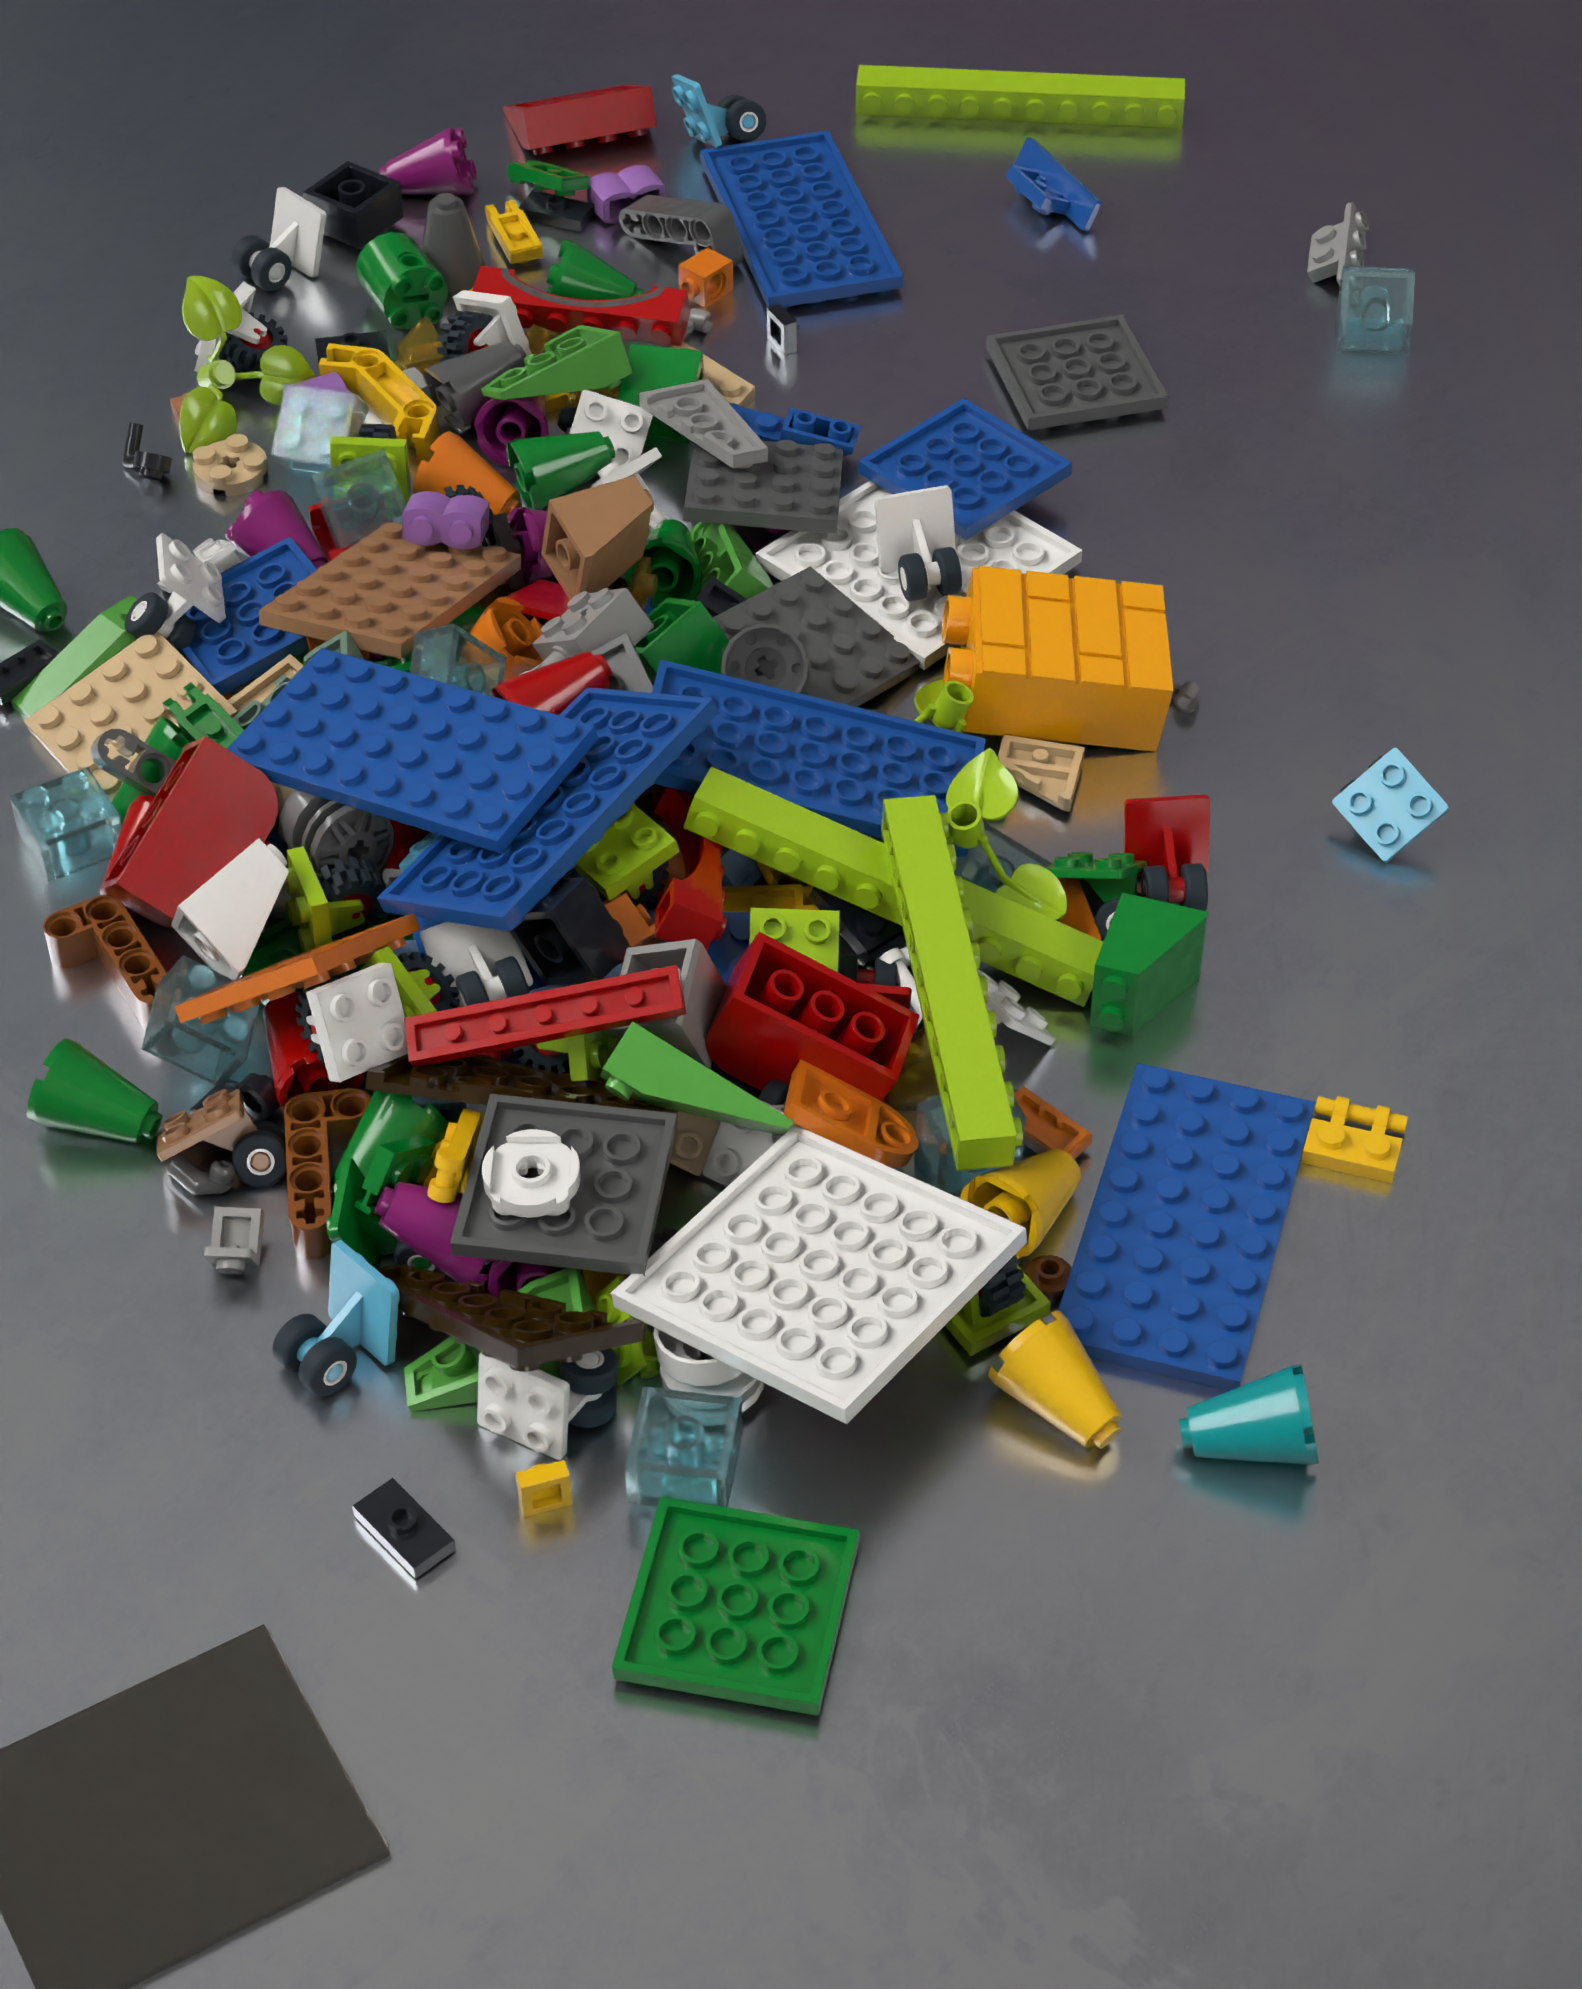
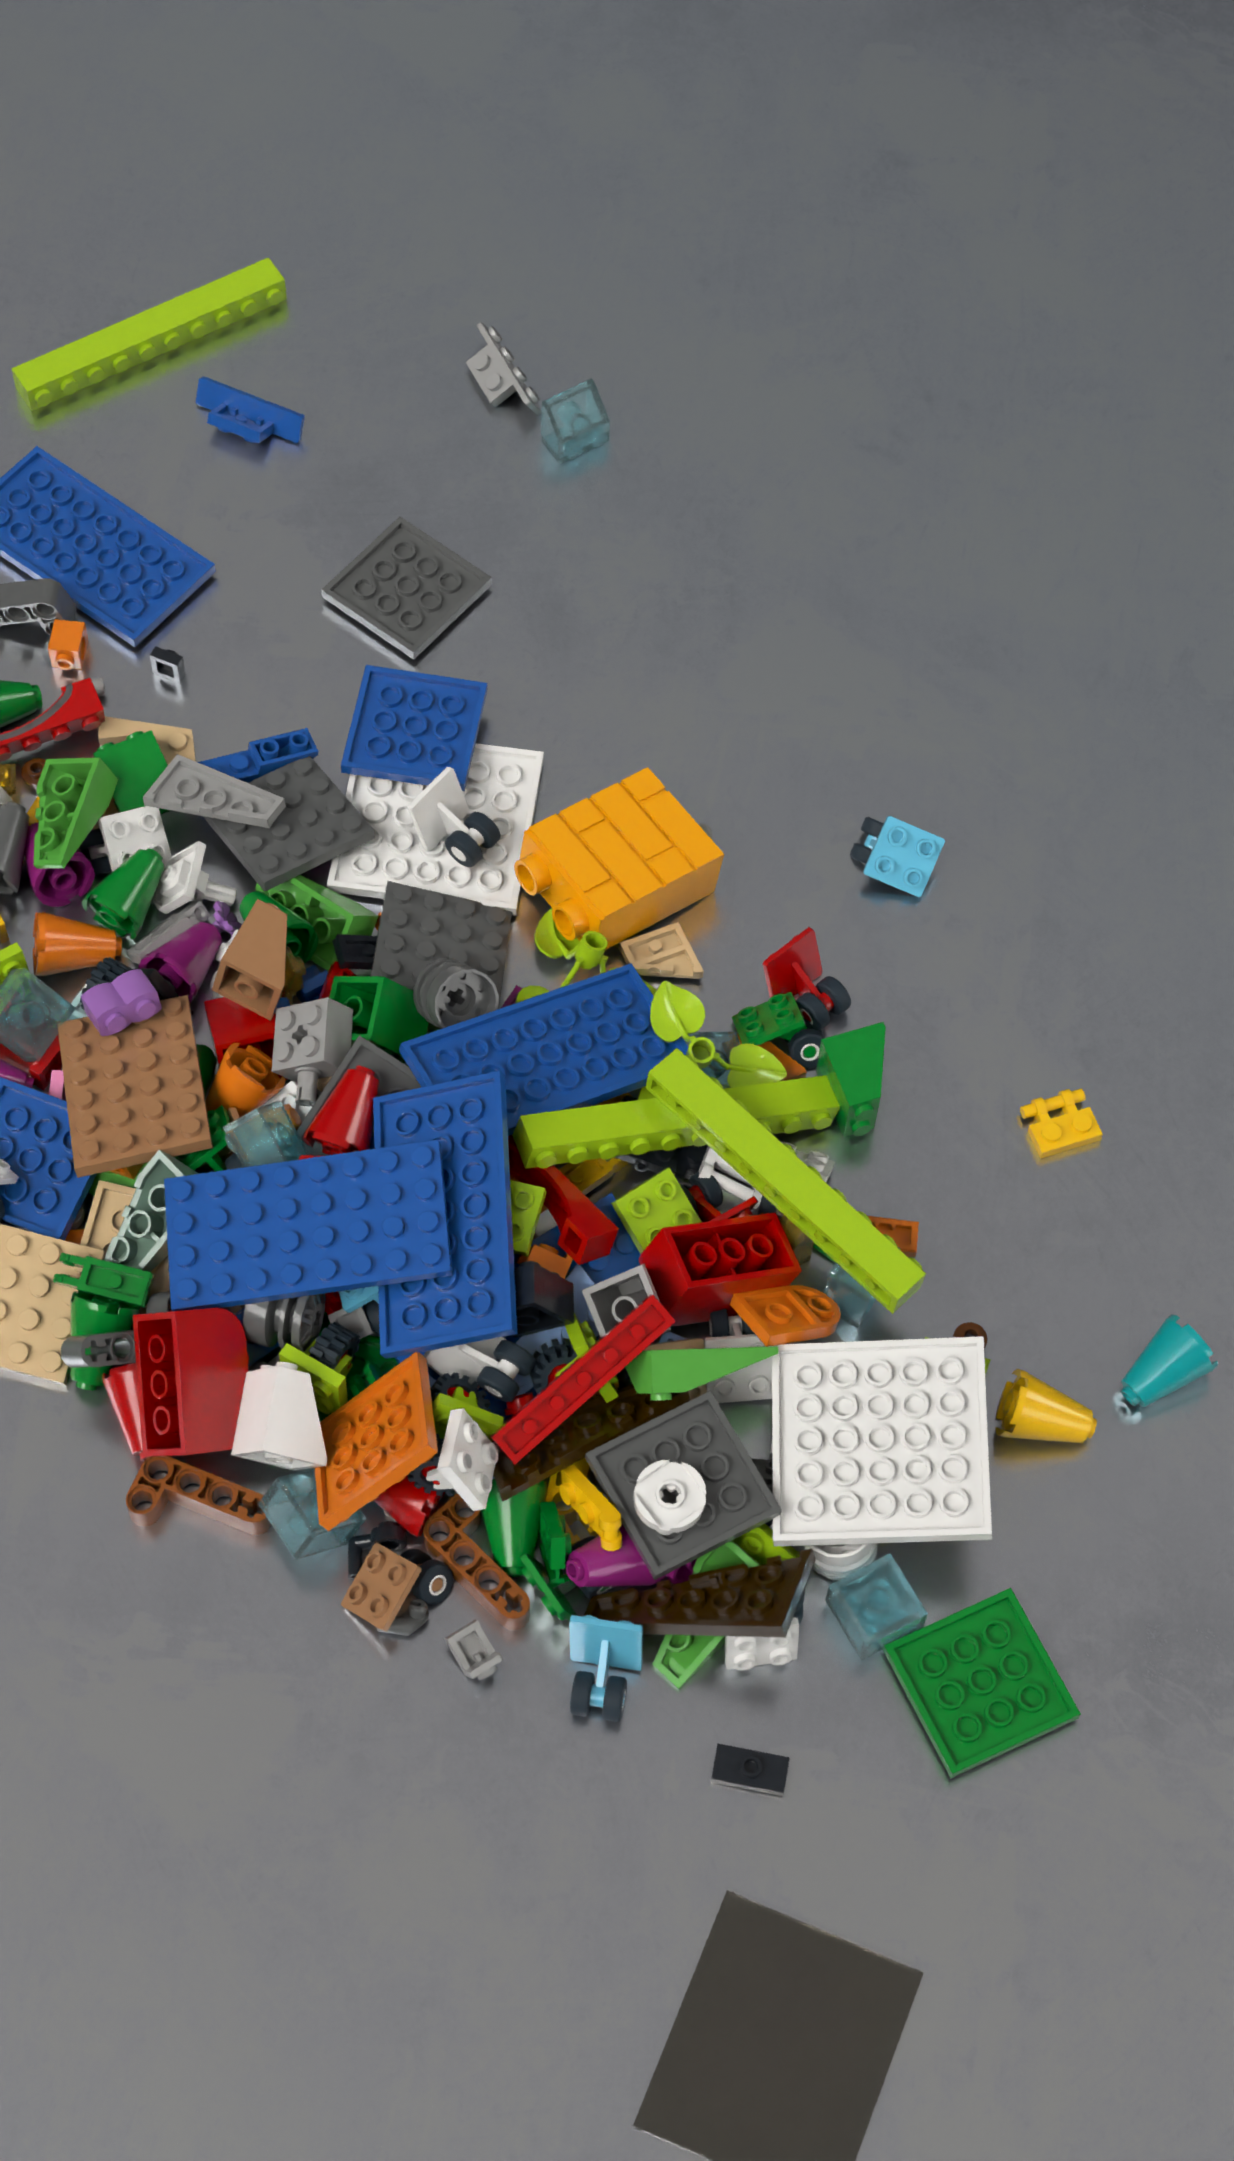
camera: 40 degrees left, 15 degrees up
clear light blue brick [9,767,122,882] -> none
green cone [27,1038,162,1144] -> none
yellow plate [516,1460,573,1518] -> none
yellow cone [960,1149,1081,1259] -> none
blue plate [1058,1063,1315,1391] -> none

